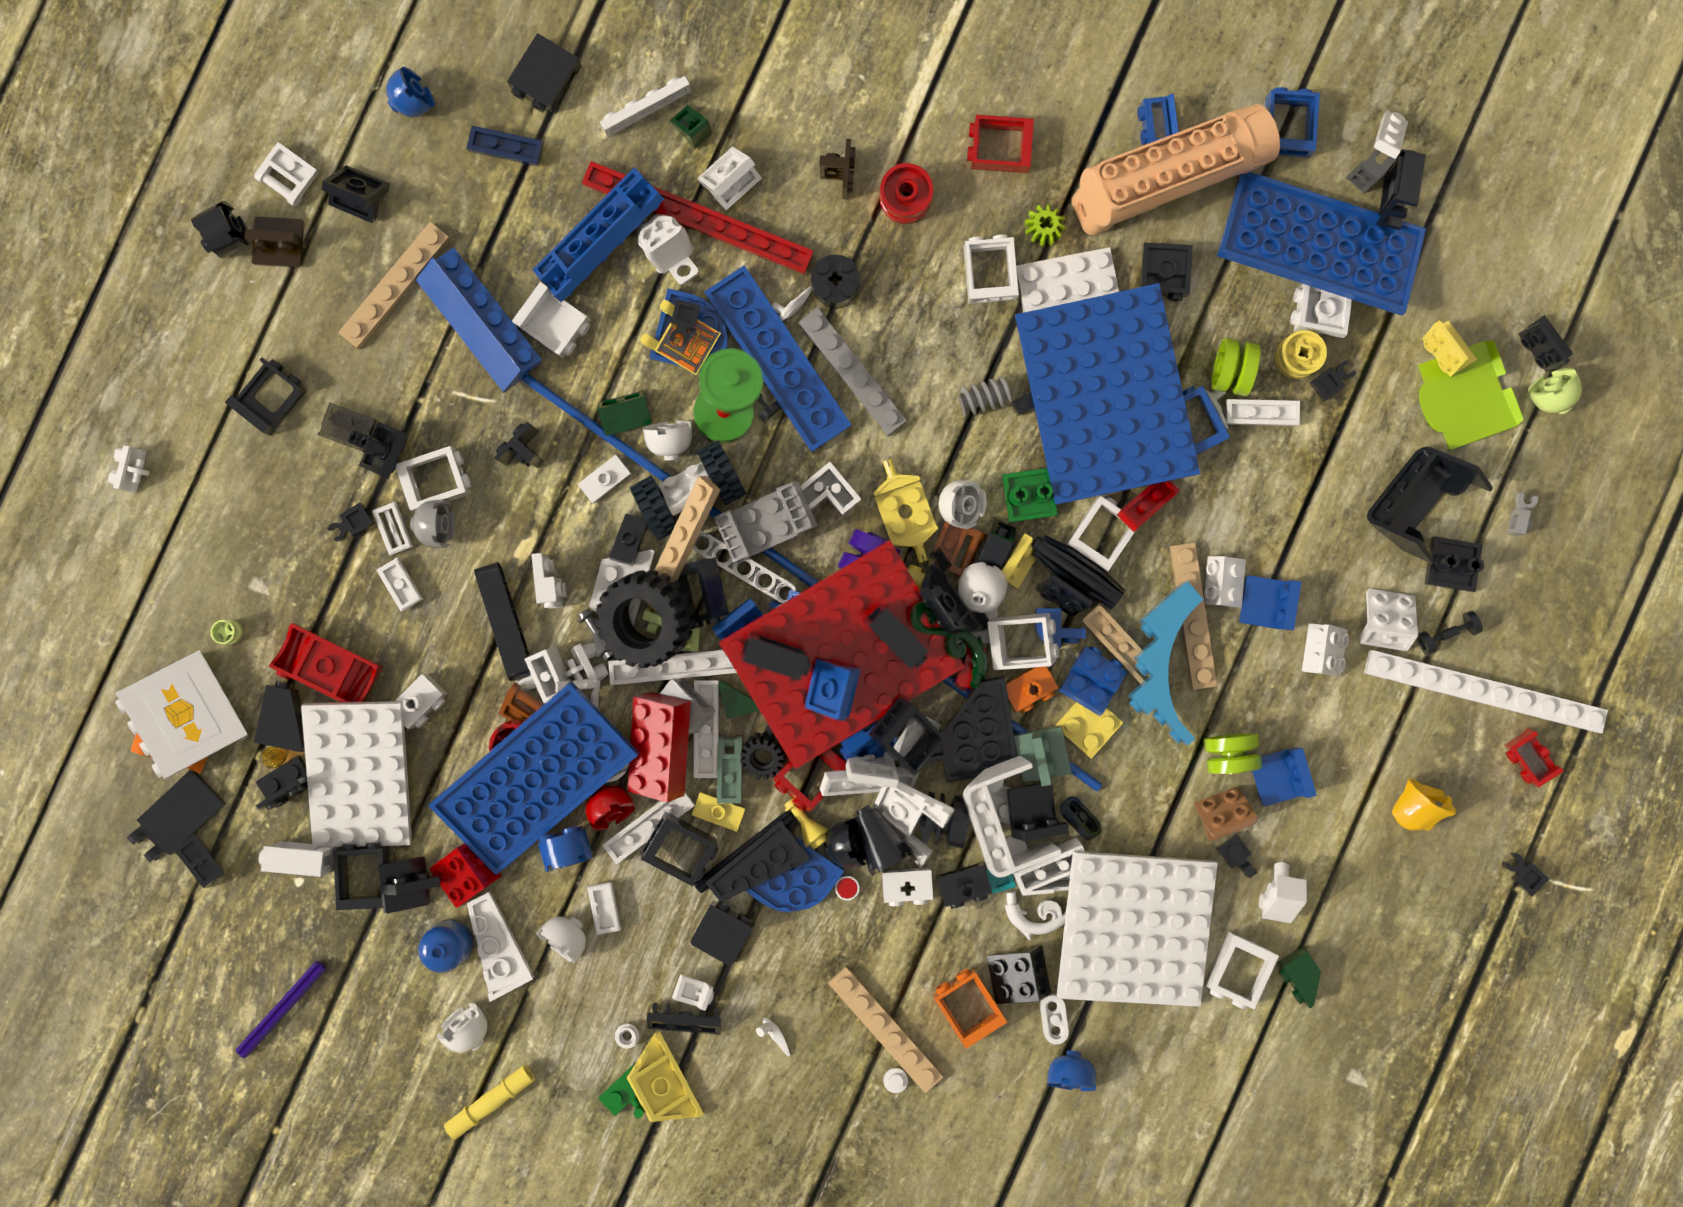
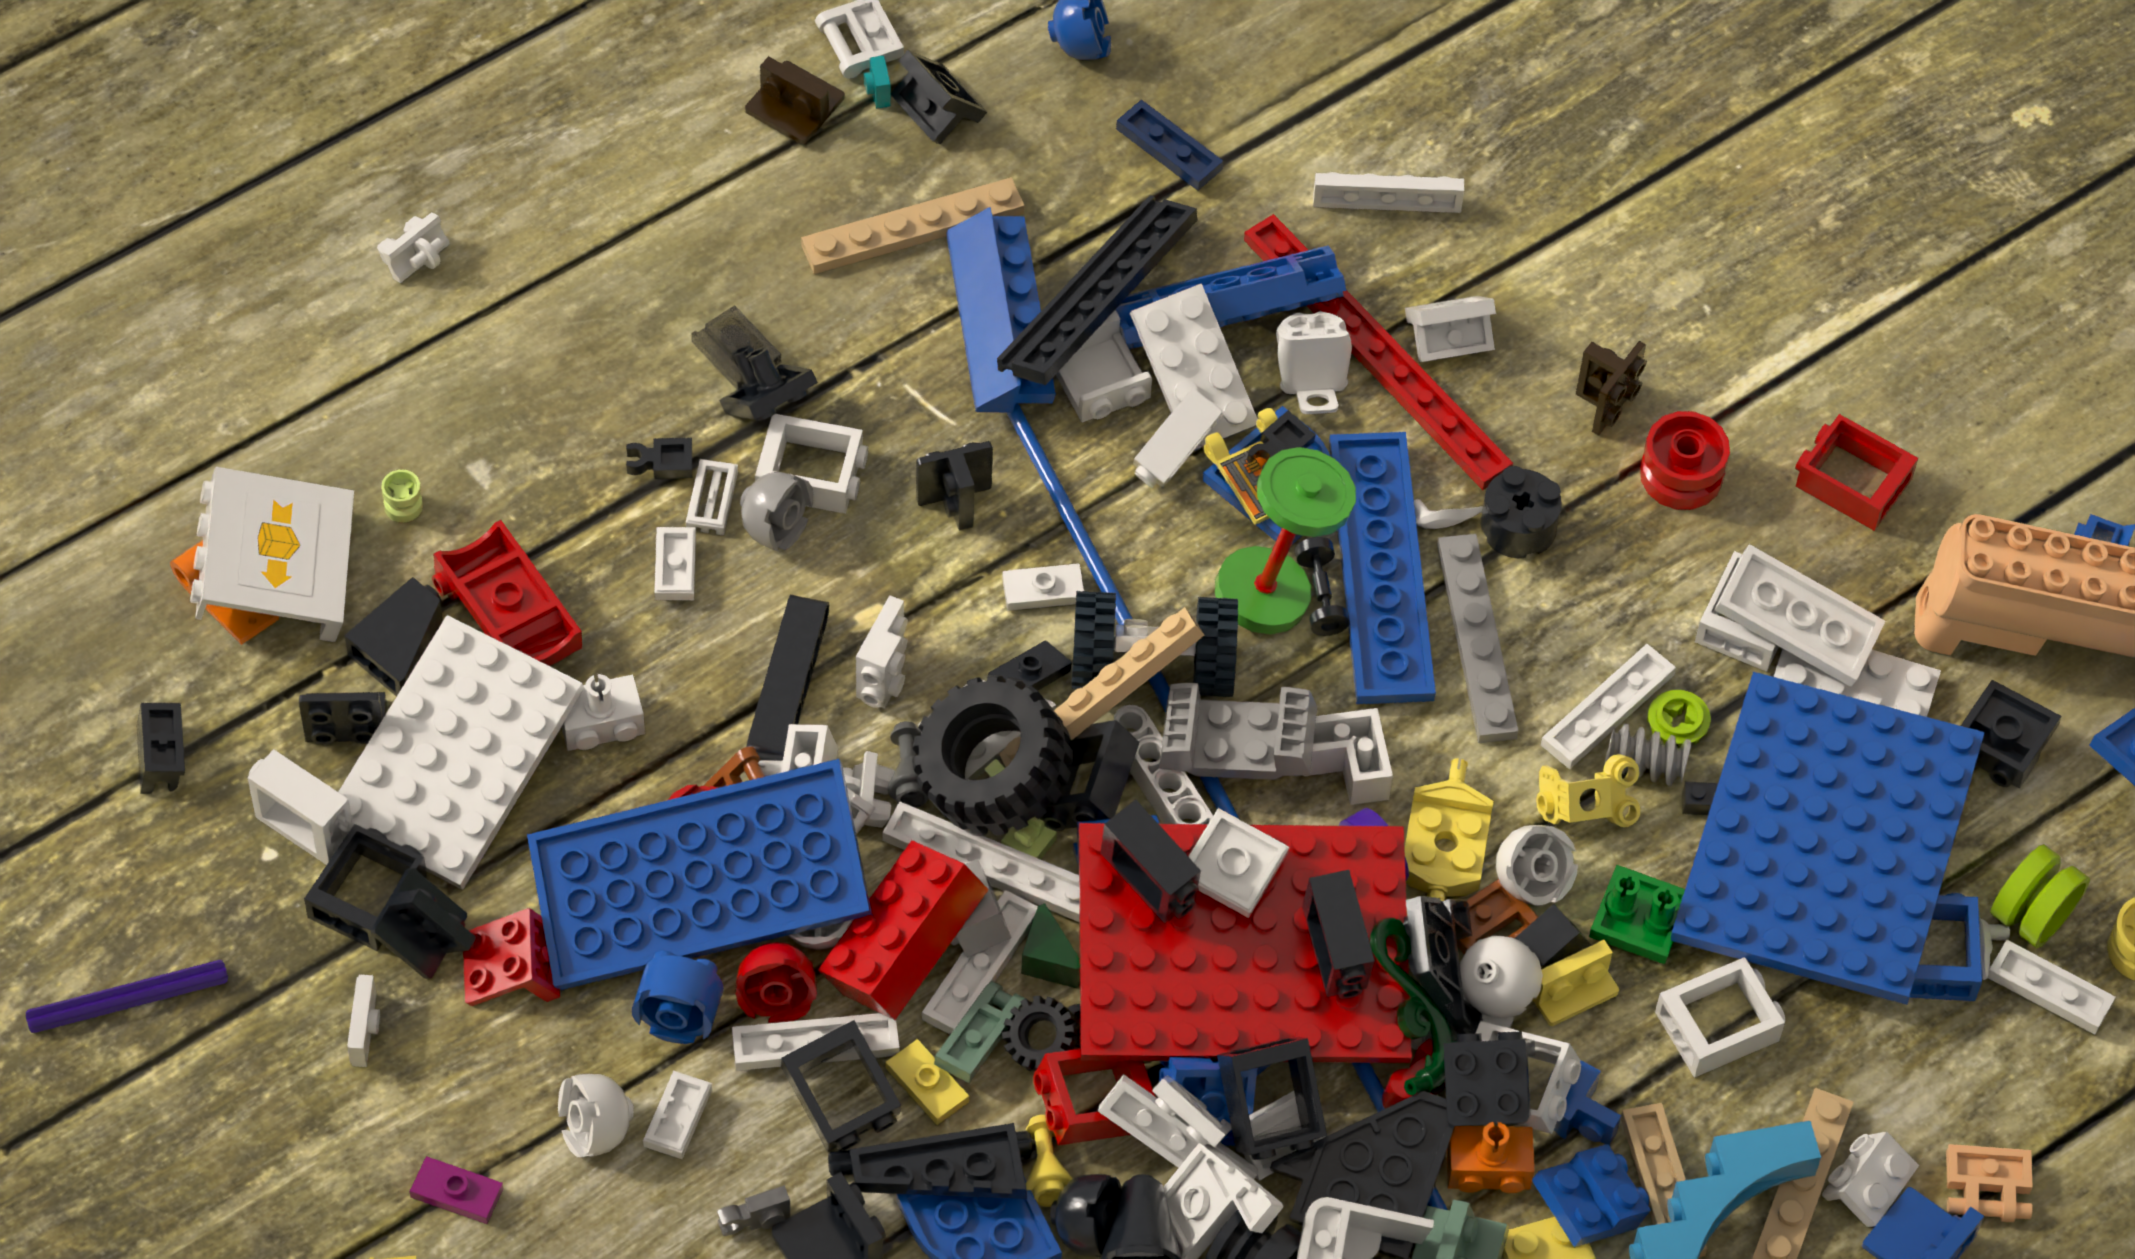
camera: 25 degrees right, 30 degrees down
black tile [127,770,226,862] -> none
black brick [191,201,250,258] -> none
black window [225,357,306,436] -> none
clear yellow plate [262,746,287,769] -> none
blue cylinder [418,919,474,973] -> none
white cylinder [437,1003,488,1053] -> none
white wing [467,891,535,1002] -> none
black panel [507,33,582,114] -> none
dark green panel [597,390,652,436] -> none
white cylinder [643,420,692,460] -> none
dark green slope [670,105,712,149] -> none
blue bracket [805,659,861,721] -> none
lime gear [1024,204,1066,246] -> none
black plate [1031,535,1125,616] -> none
red plate [1117,481,1180,532] -> none
none -> white plate [347,975,380,1067]
none -> magenta plate [409,1156,504,1224]
none -> flat silver plate [717,1185,791,1236]
none -> teal plate [864,55,891,109]
none -> black plate [997,195,1198,385]
none -> white plate [1130,283,1258,451]
none -> white window [1133,387,1223,488]
none -> white plate [1189,808,1289,918]
none -> black bracket [1443,1031,1535,1126]
none -> light yellow piece [1536,754,1640,827]
none -> white plate [1541,644,1676,769]
none -> lime gear [1647,690,1711,747]
none -> white plate [1714,544,1885,687]
none -> light nougat plate [1946,1144,2032,1223]

